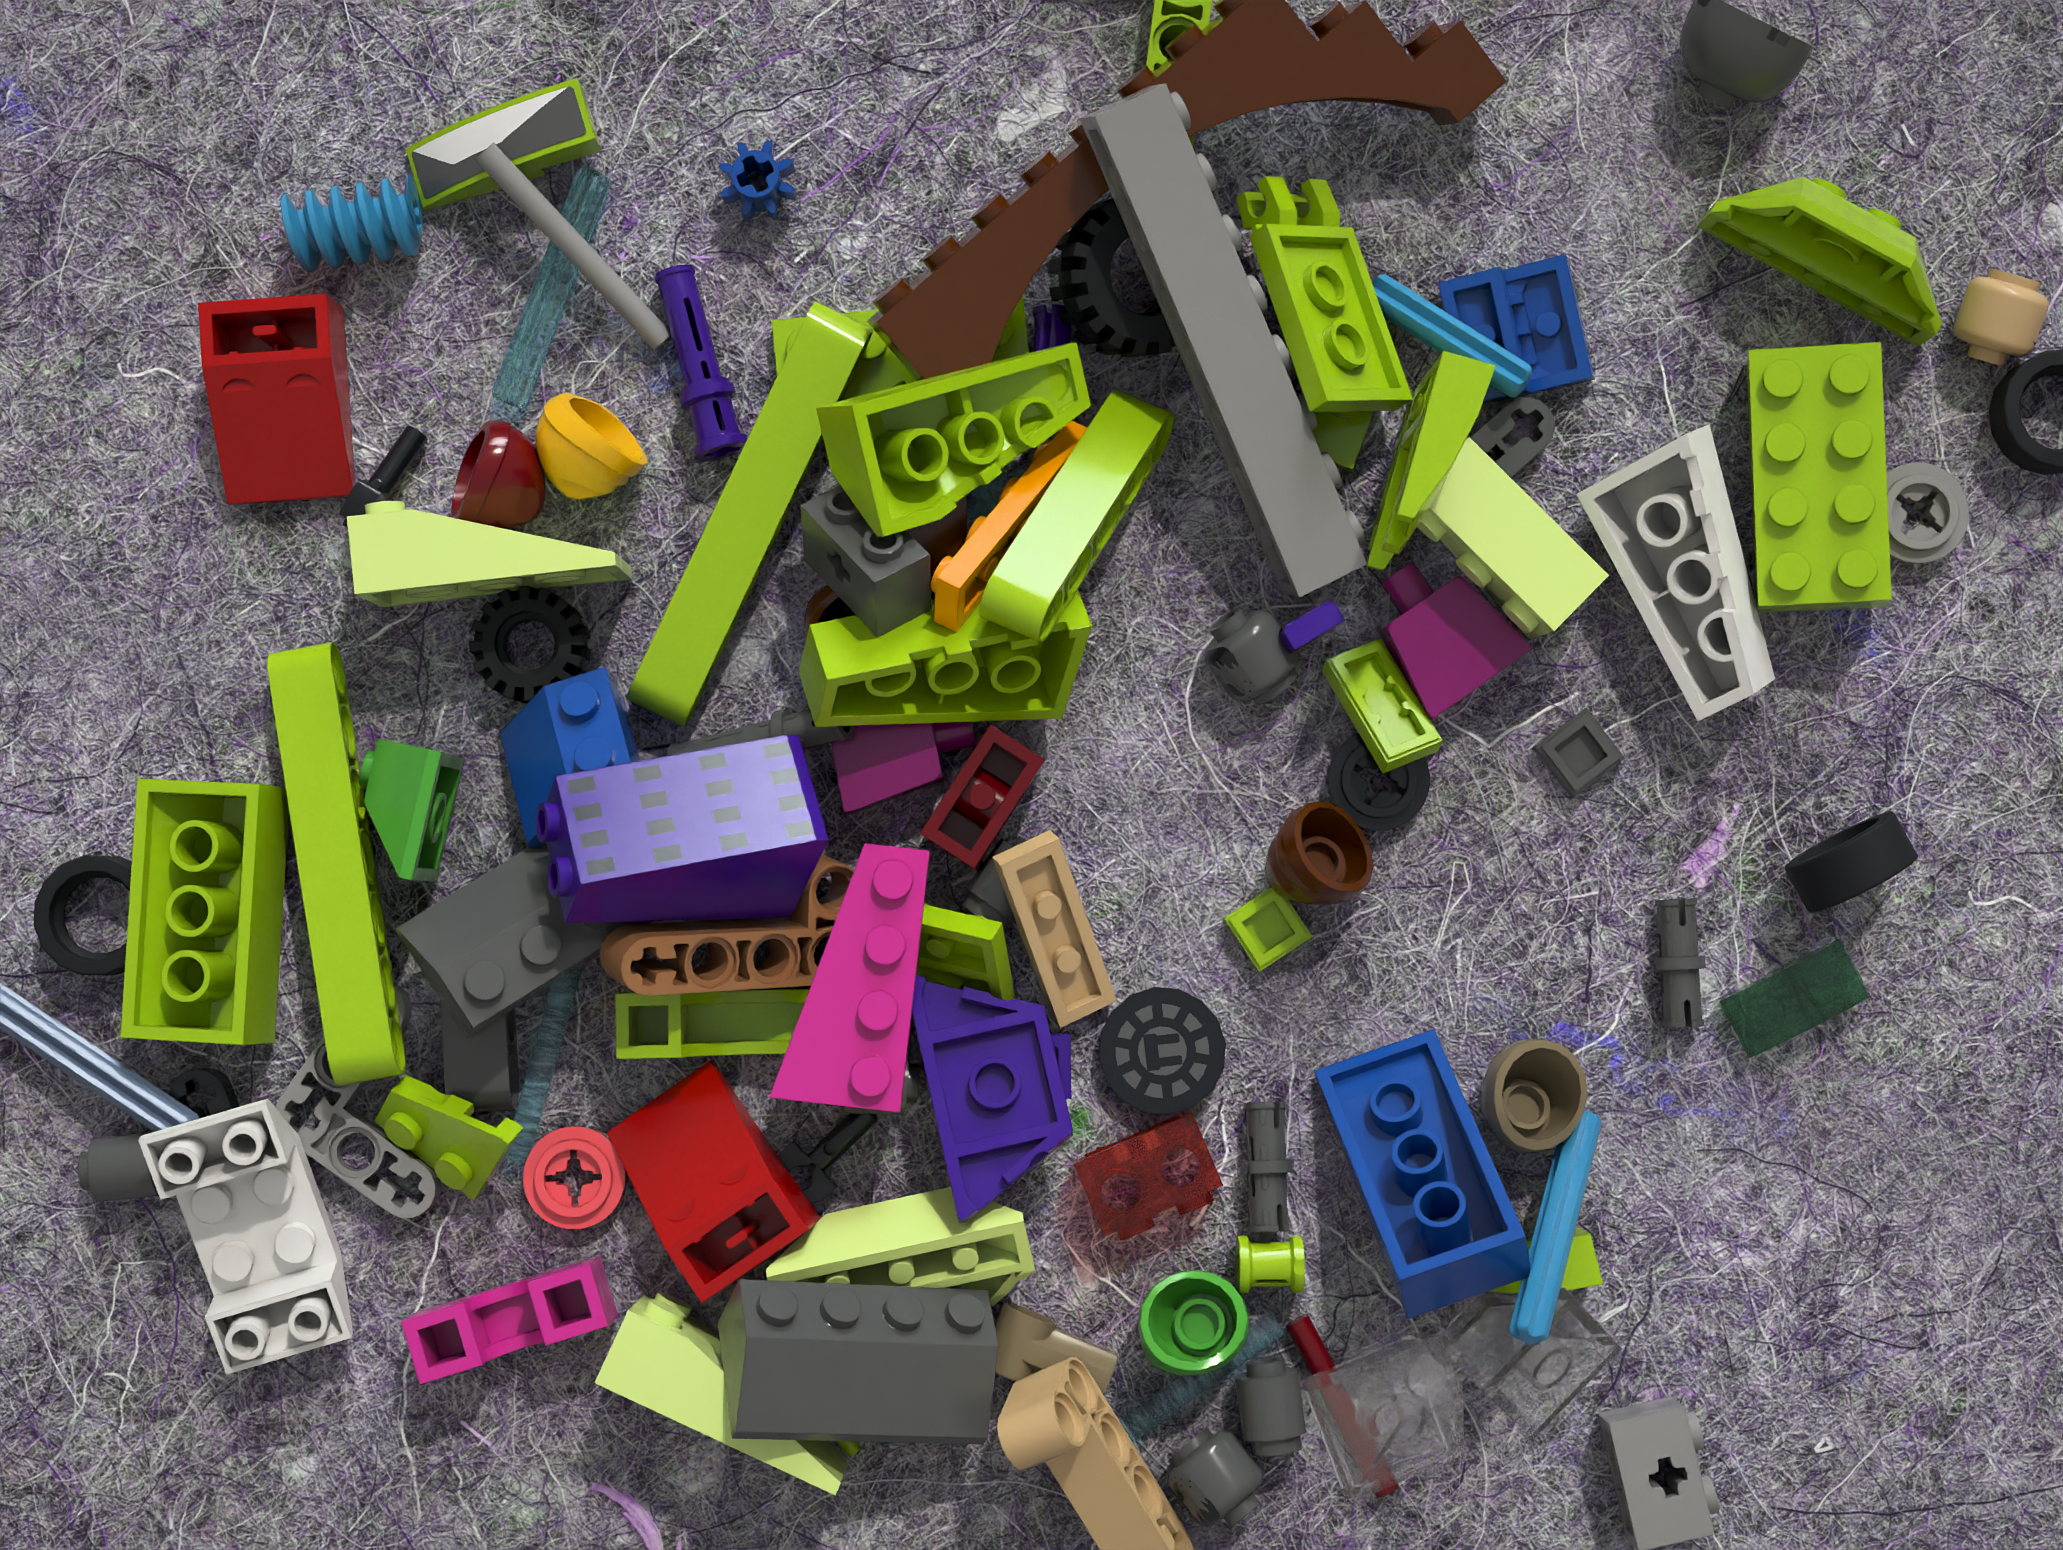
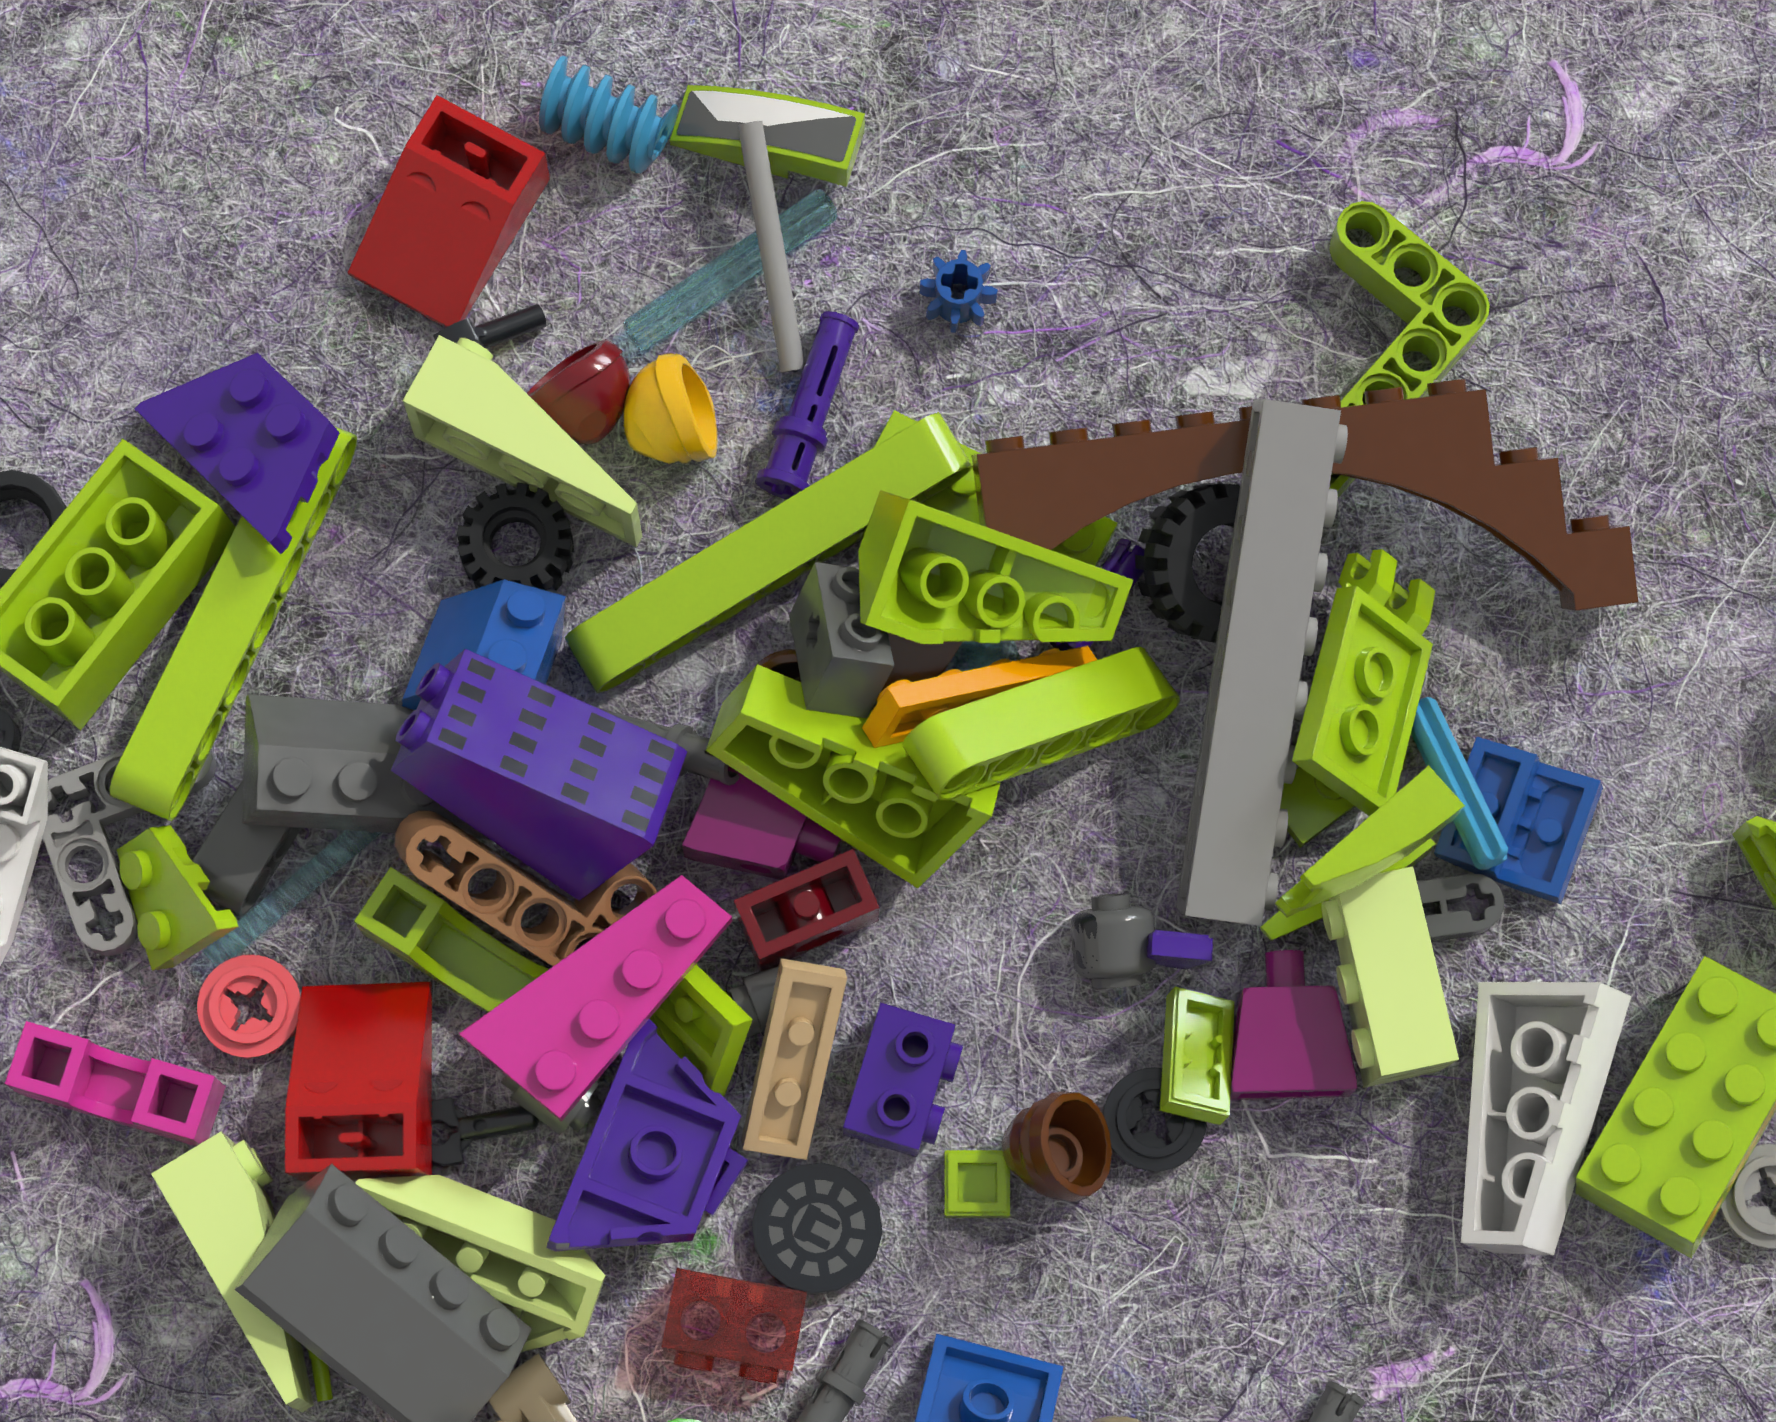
camera: 30 degrees right, 10 degrees down
bright green slope [359,739,465,882] -> none
dark grey tile [1533,708,1625,797] -> none
none -> dark purple wing [134,353,340,554]
none -> dark purple brick [843,1002,964,1157]

